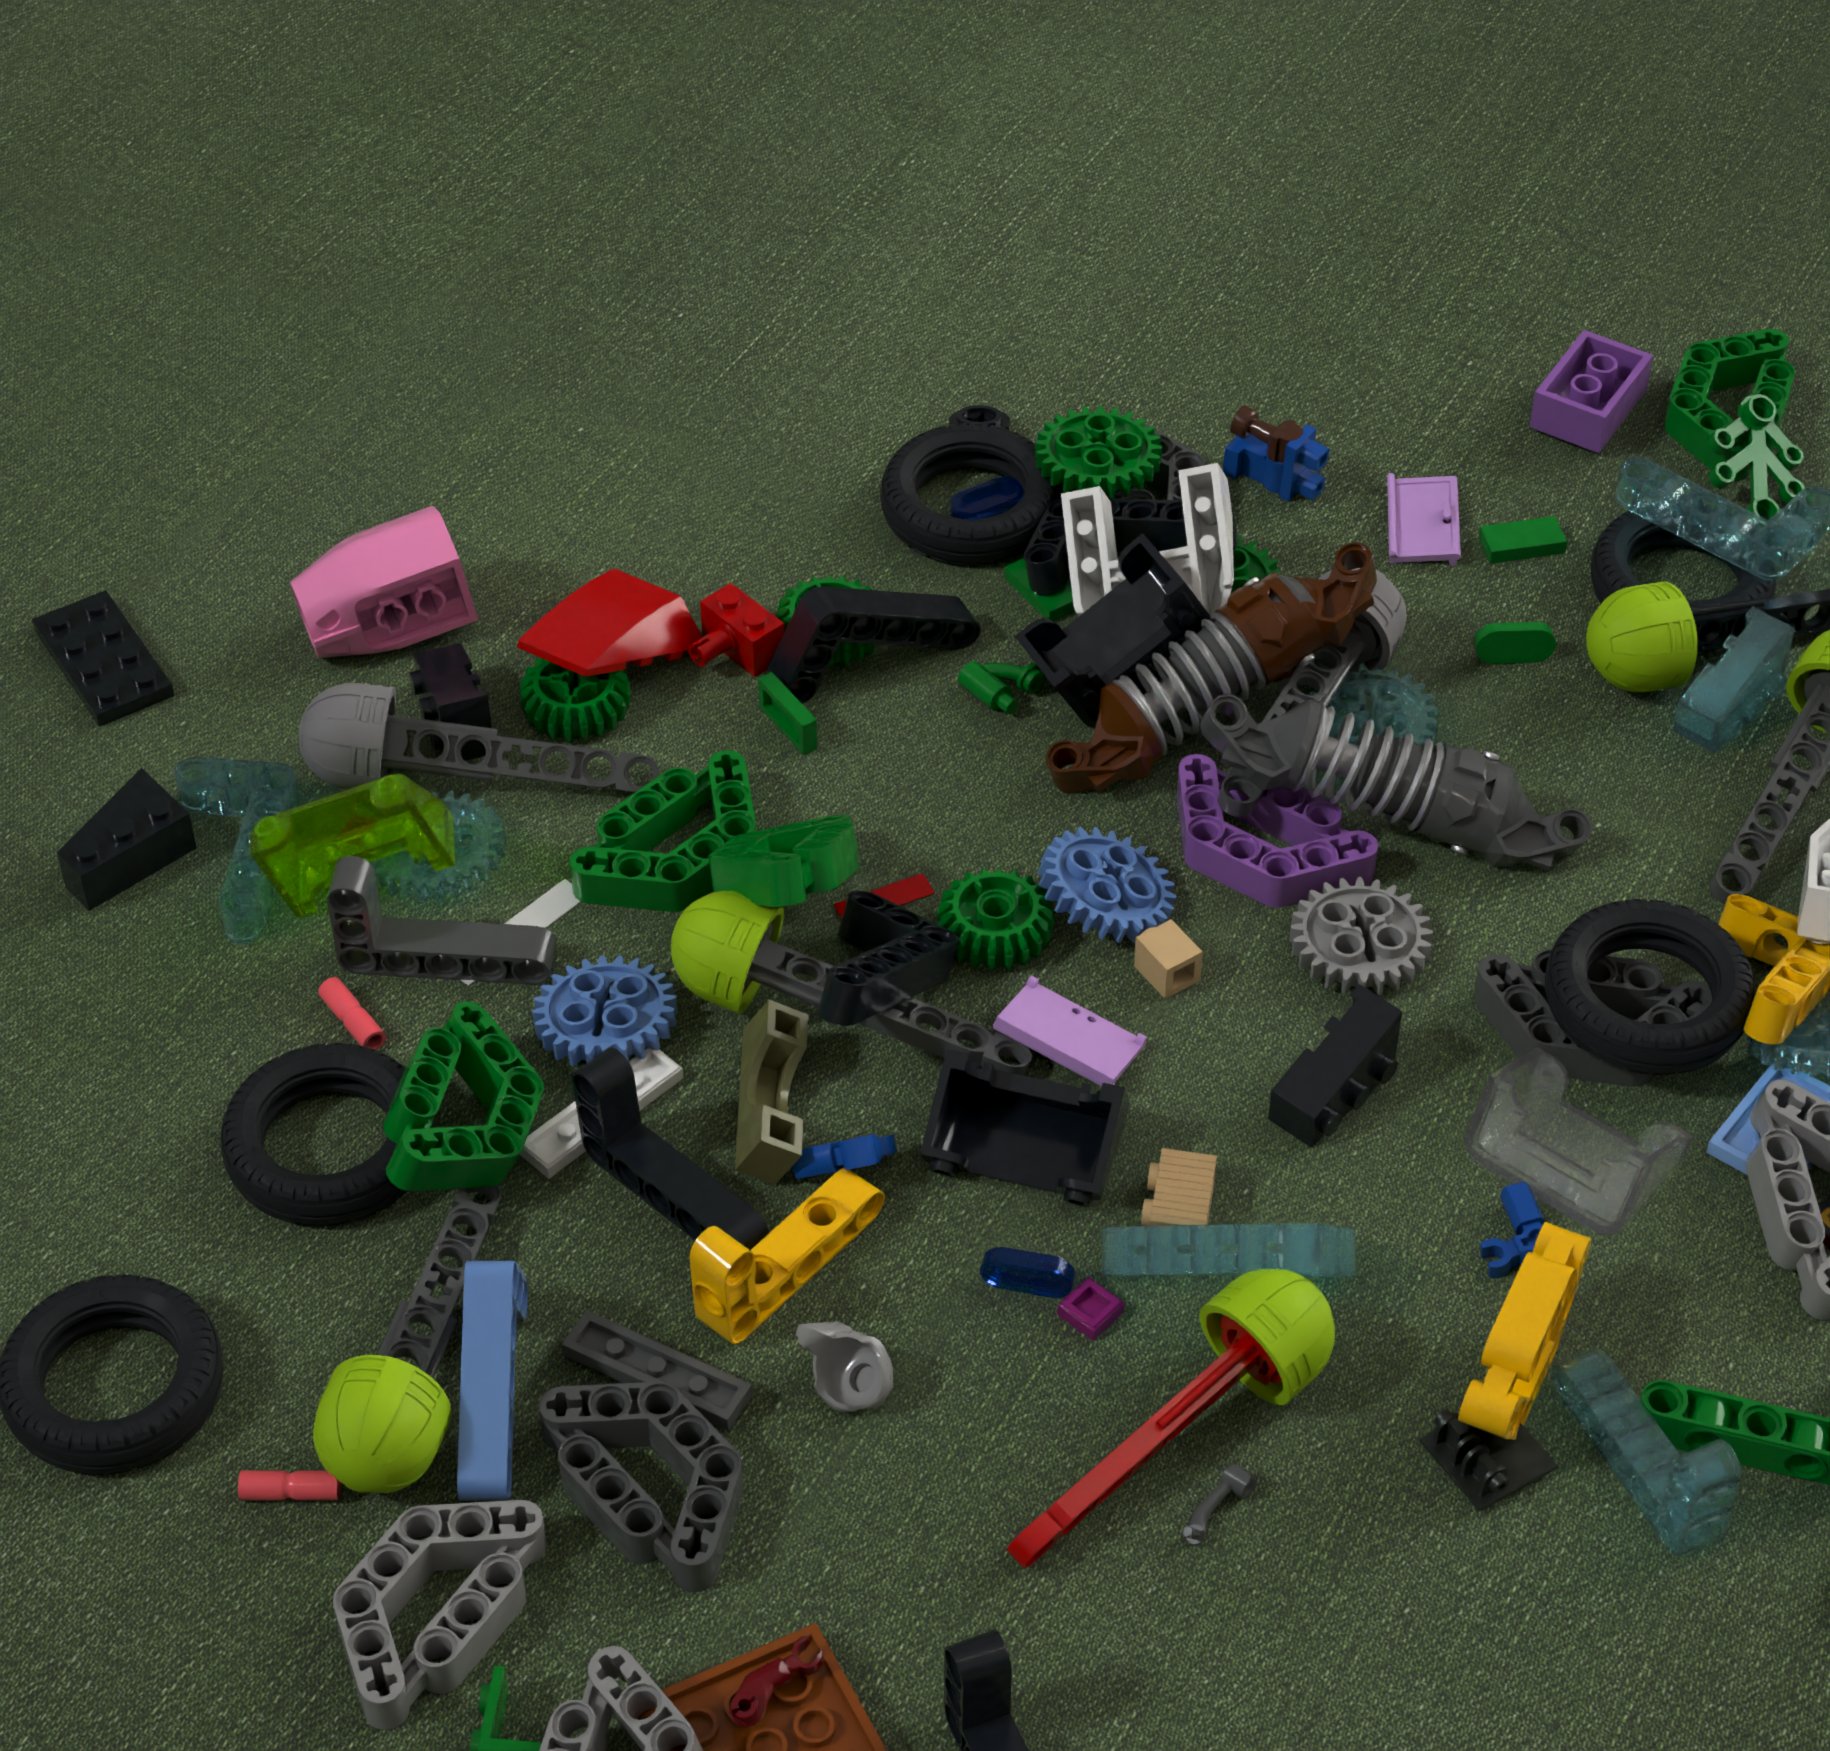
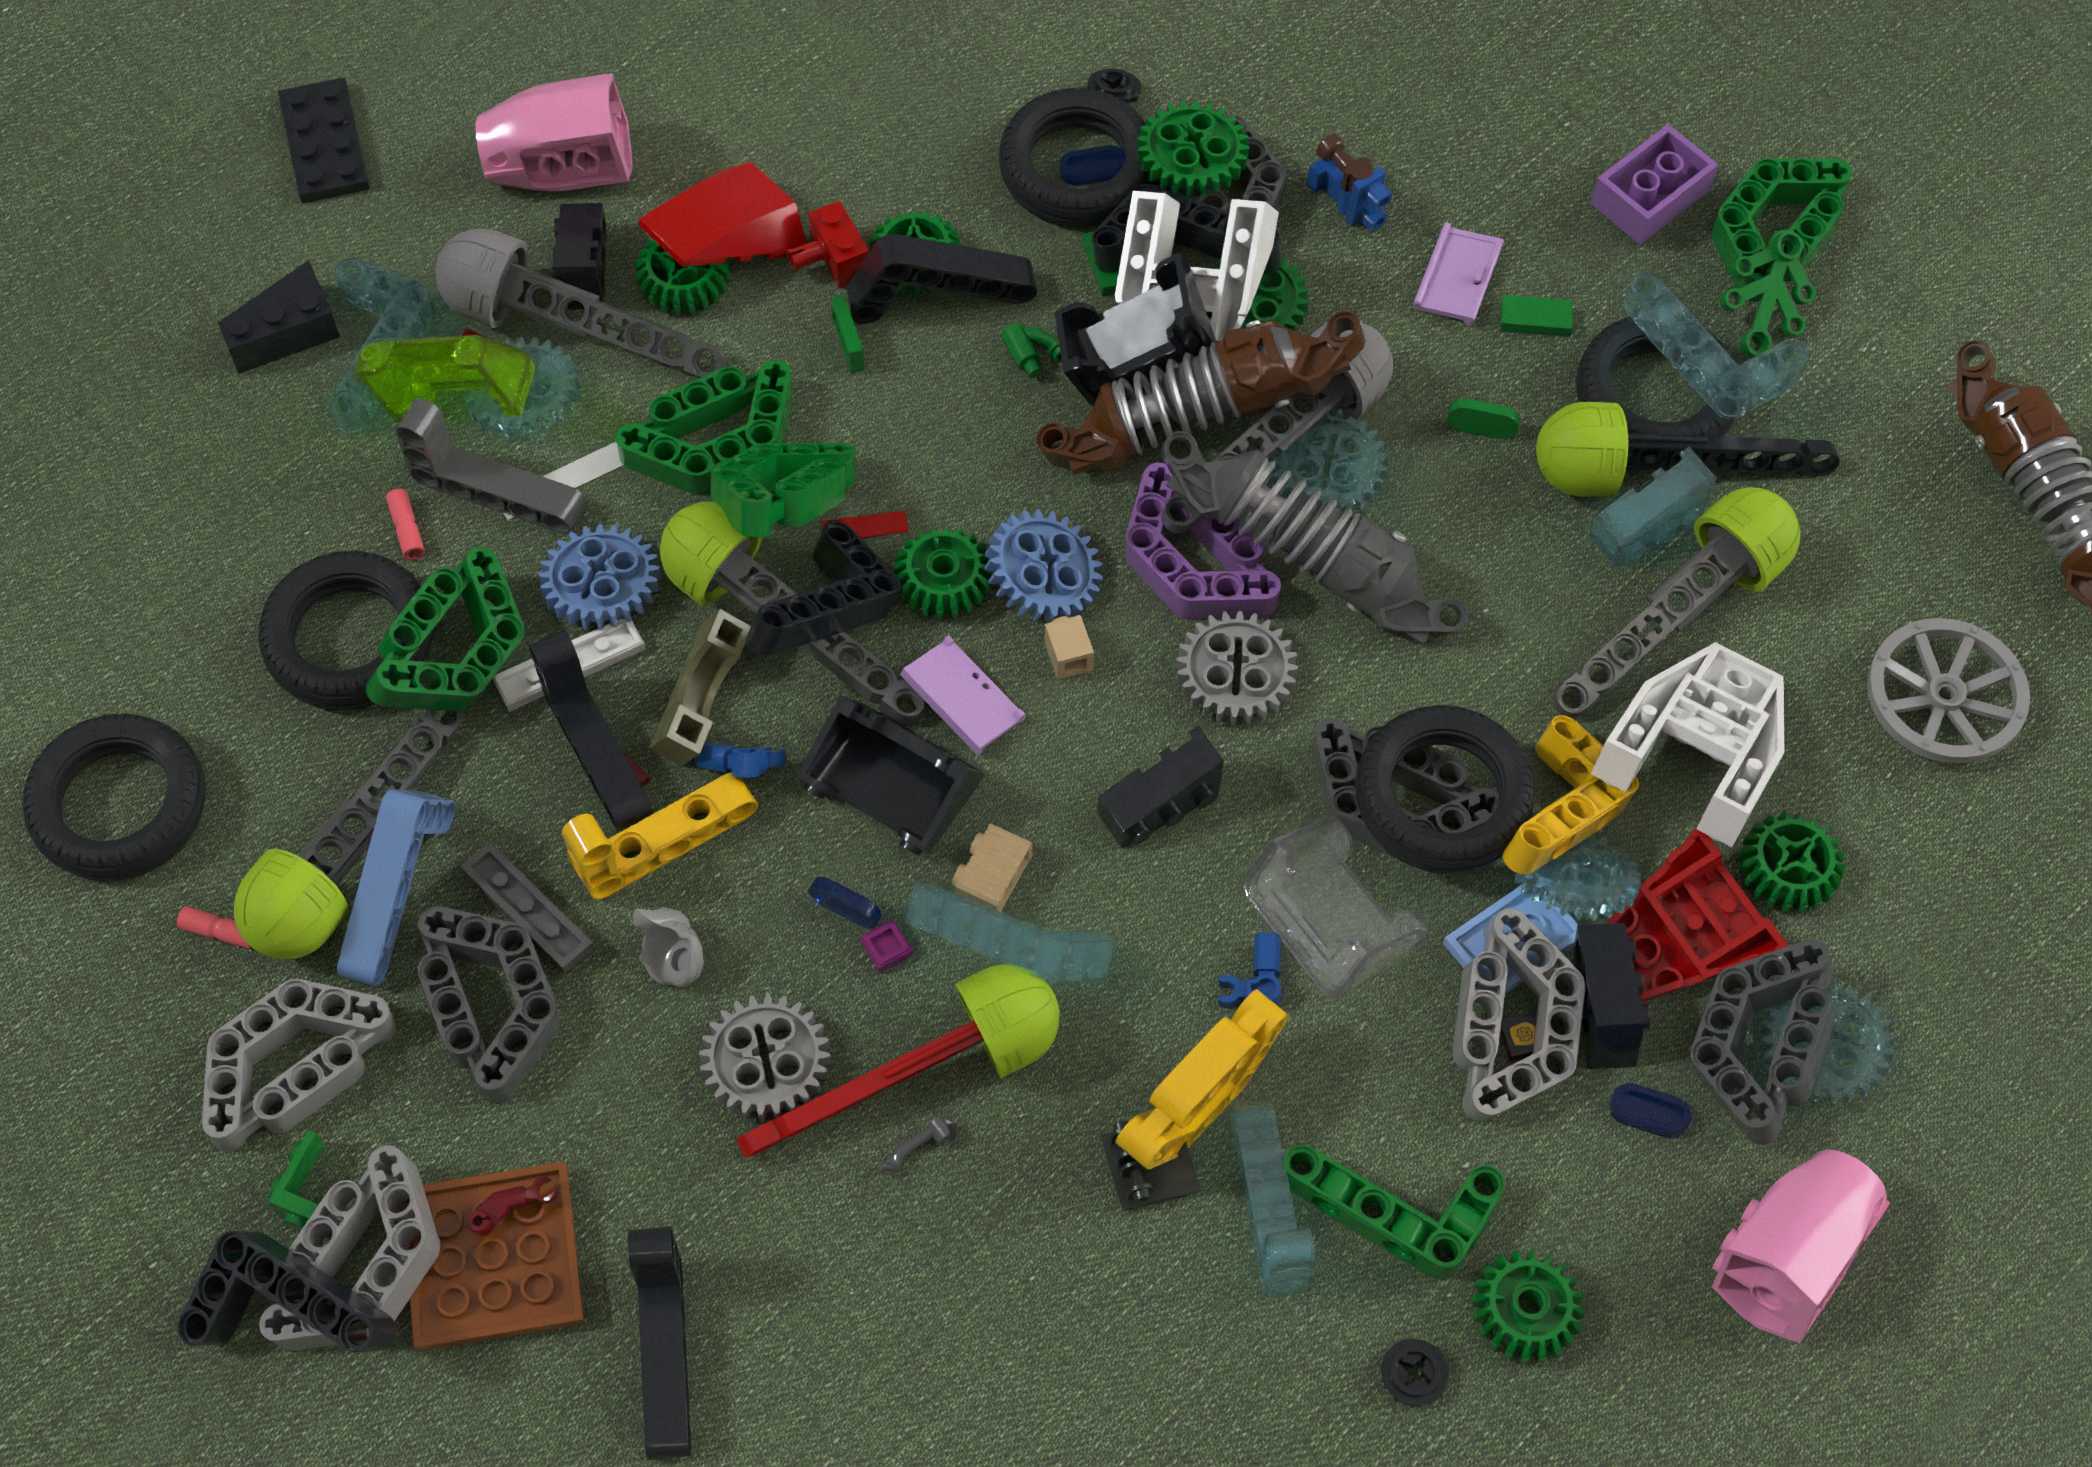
camera: 15 degrees right, 15 degrees up
none -> light grey gear [699,994,831,1122]

